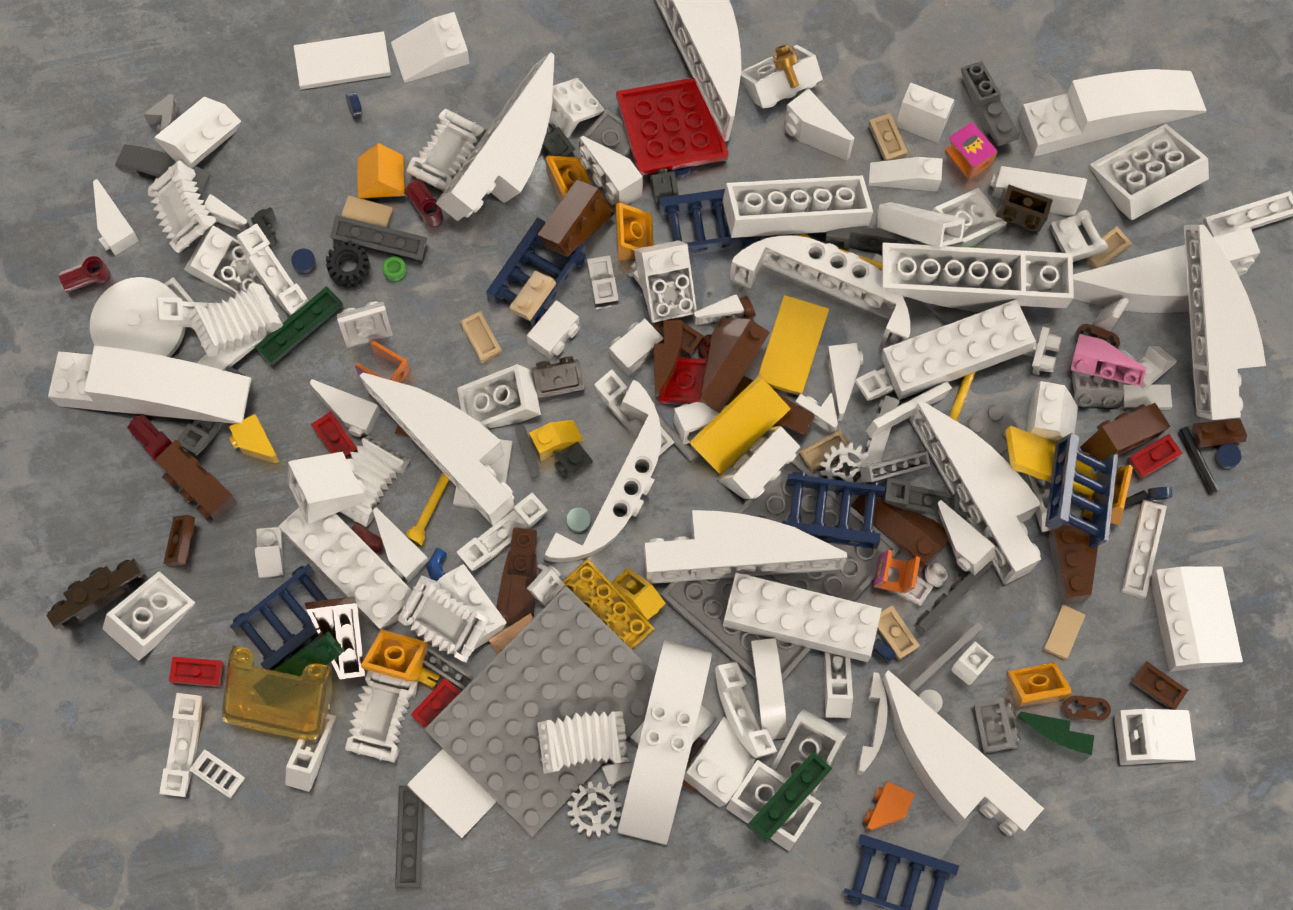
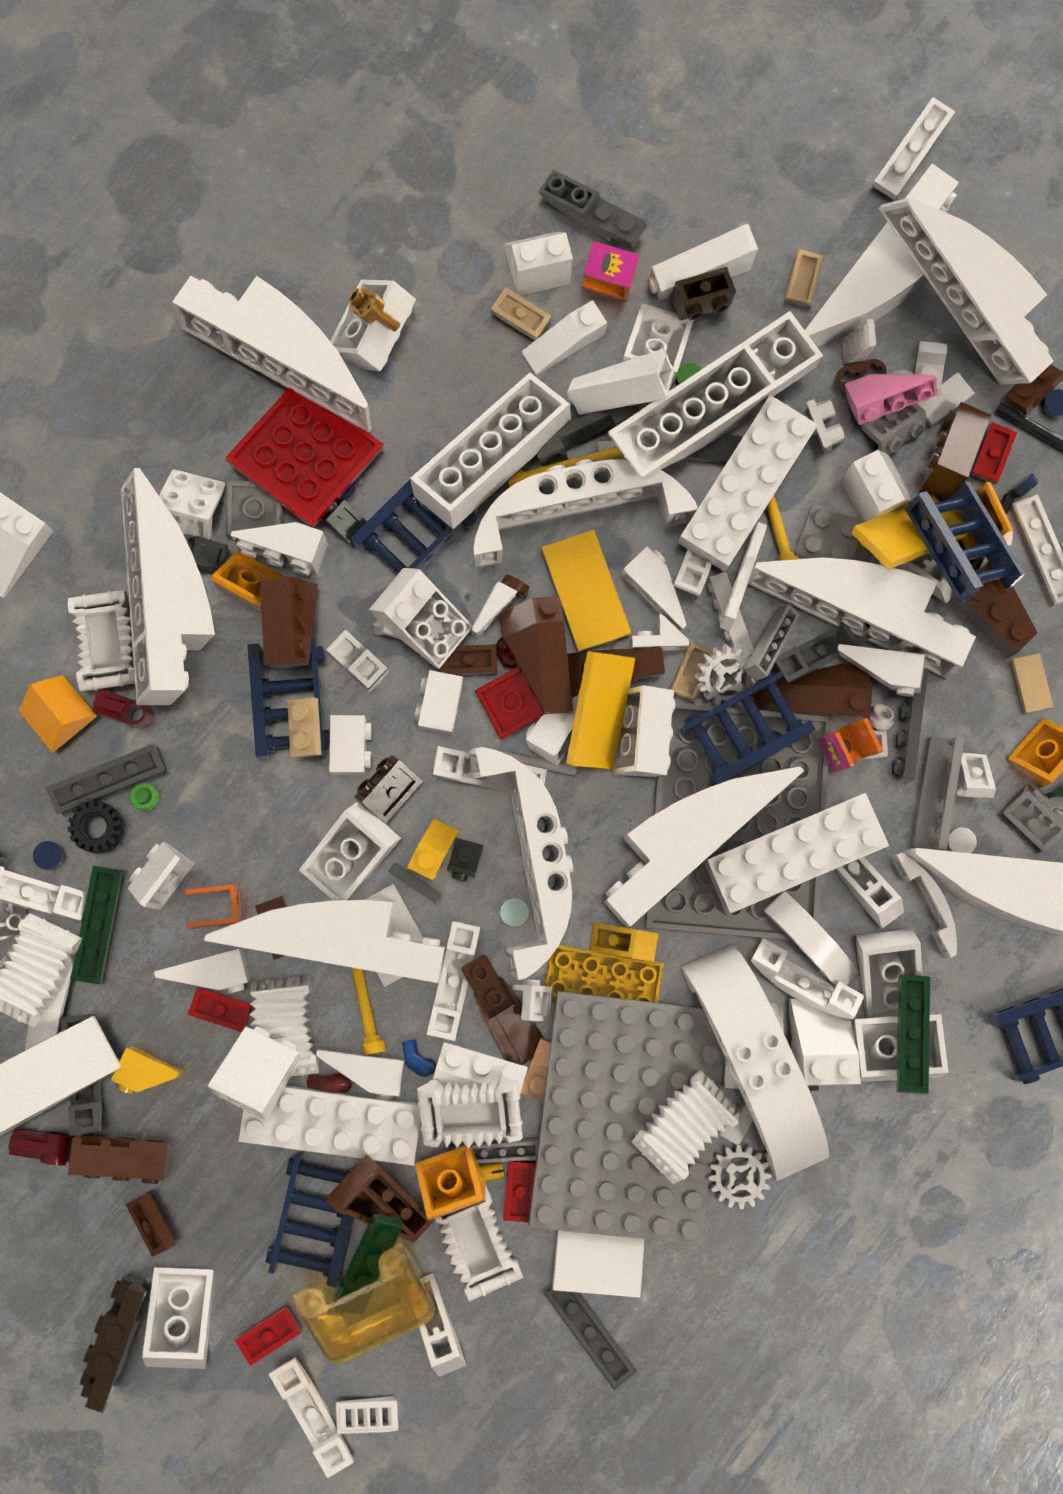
camera: 45 degrees left, 10 degrees up
white slope [254,527,284,579] -> none
tan tile [341,195,393,228] -> none
tan tile [460,311,502,363] -> none
light orange slope [616,202,654,260] -> none
reddish brown slope [654,320,683,396] -> none
white slope [784,89,854,160] -> none
orange slope [863,781,915,833] -> none
dark blue tile [873,638,896,662] -> none
tan plate [877,606,920,661] -> none
white slope [1019,69,1207,157] -> none
white plate [1050,210,1108,262] -> none
white slope [1089,124,1209,220] -> none

